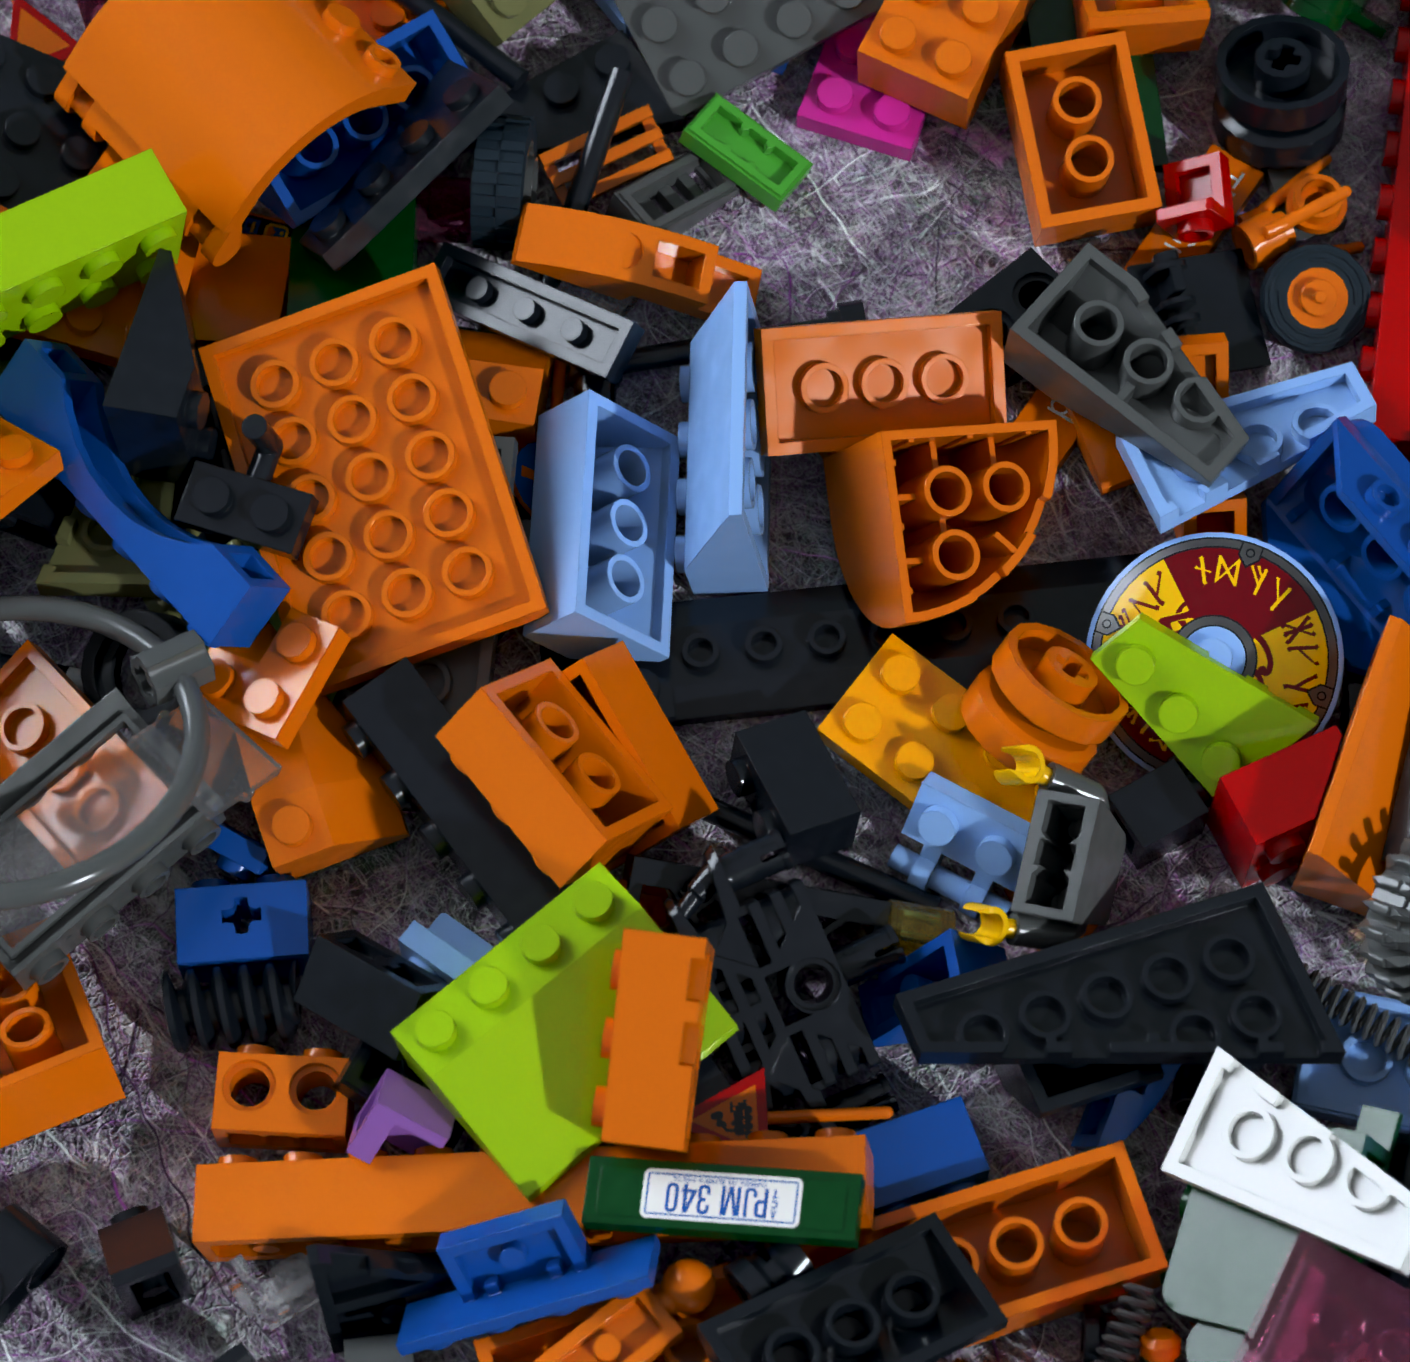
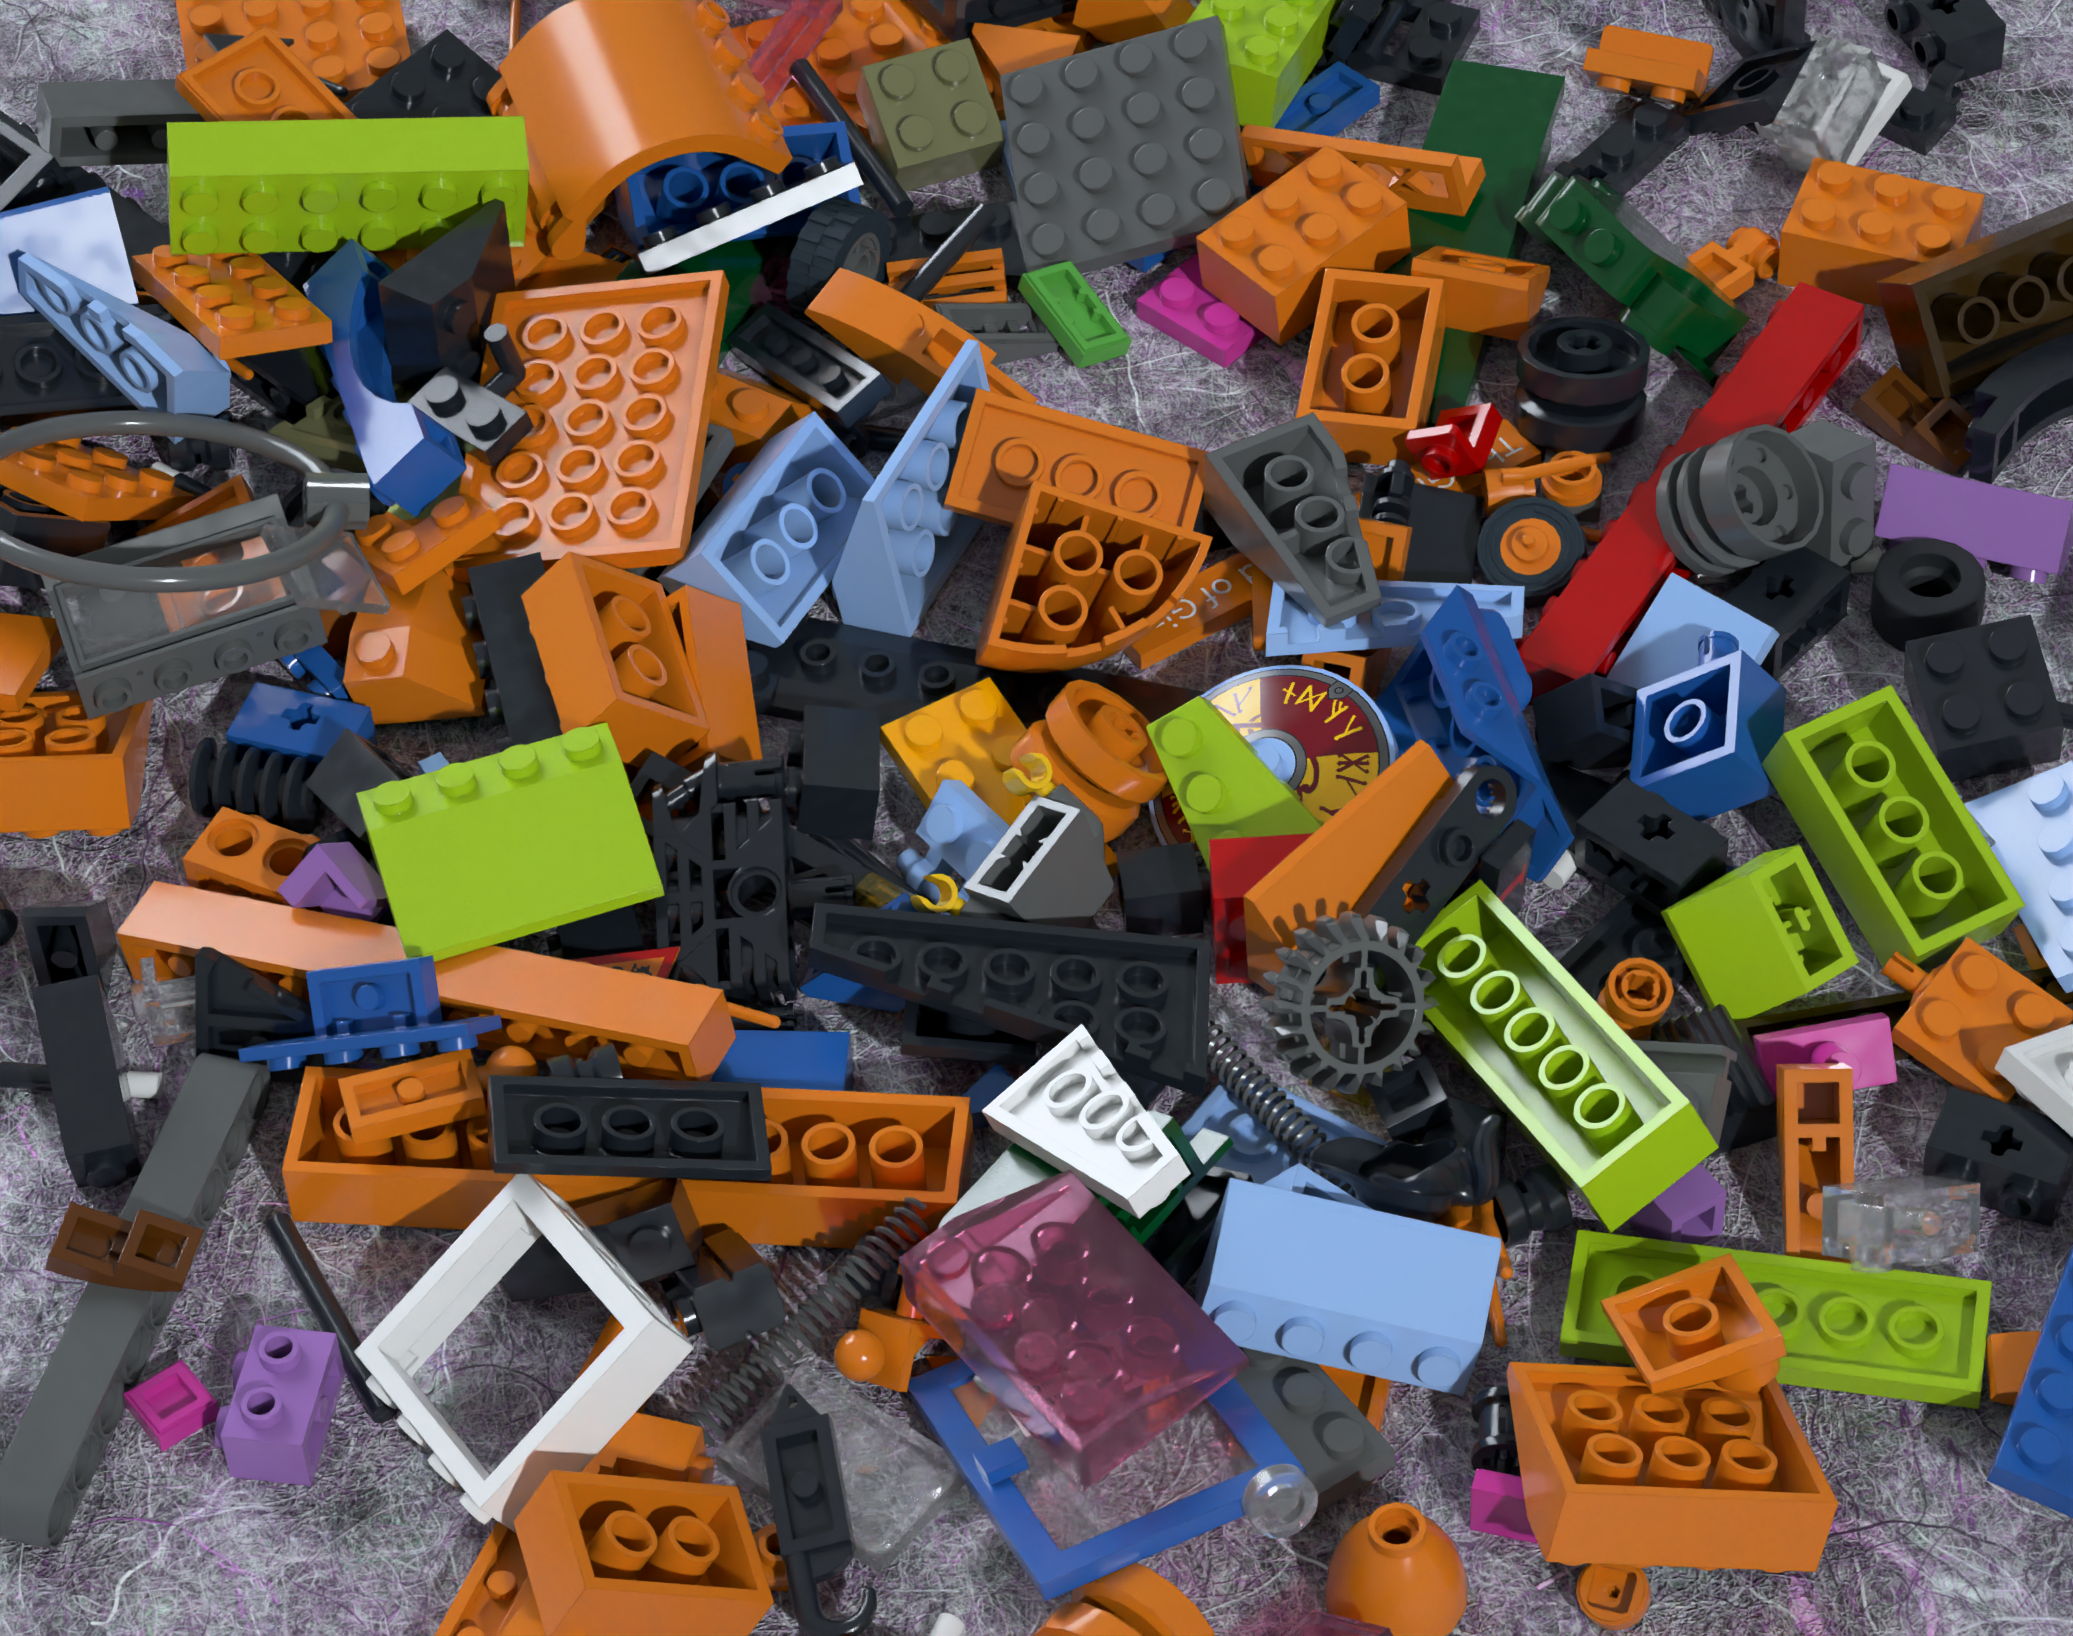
camera: 25 degrees right, 20 degrees down
tile [581,1156,865,1248] -> none
orange wedge [591,928,715,1154] -> none

